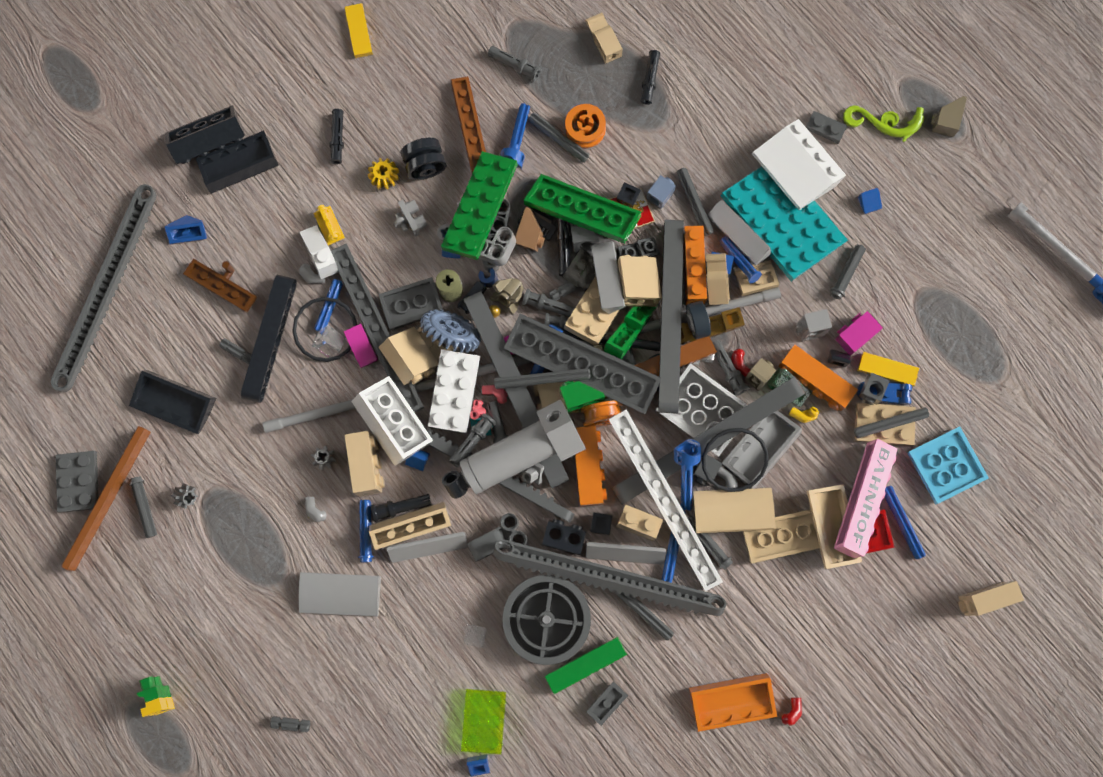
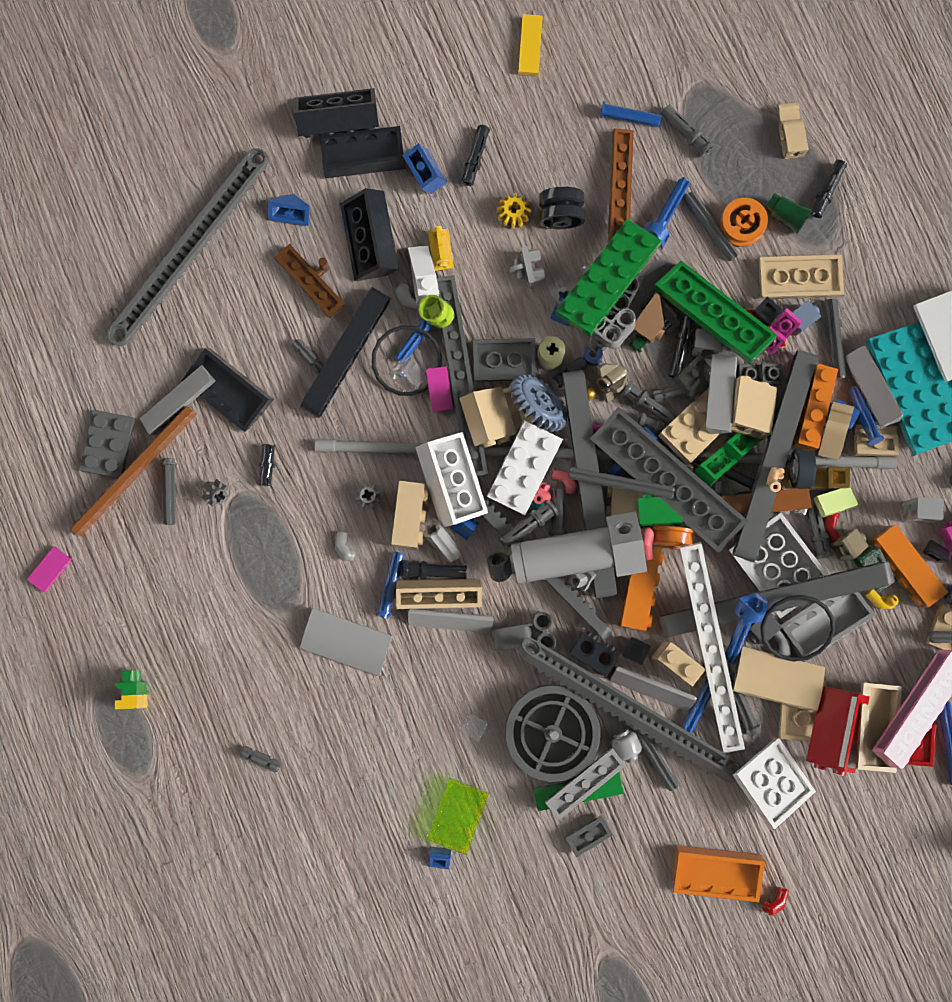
camera: 10 degrees right, 5 degrees up
none -> dark pink tile [27,546,72,593]
none -> light grey slope [140,365,215,435]
none -> black pin [258,444,275,487]
none -> black slope [340,188,399,281]
none -> blue brick [402,143,447,194]
none -> lime wheel [418,295,454,328]
none -> light grey axle [424,522,461,563]
none -> light grey plate [545,748,626,820]
none -> blue axle [600,101,661,127]
none -> light grey head [610,729,642,763]
none -> dark green piece [629,335,647,353]
none -> coral arm [640,527,654,560]
none -> white plate [733,738,816,830]
none -> tan plate [758,255,844,299]
none -> dark green plant [765,193,813,235]
none -> dark pink slope [765,308,802,355]
none -> light nougat arm [766,467,784,492]
none -> red panel [806,686,870,776]
none -> yellowish green tile [813,488,858,517]

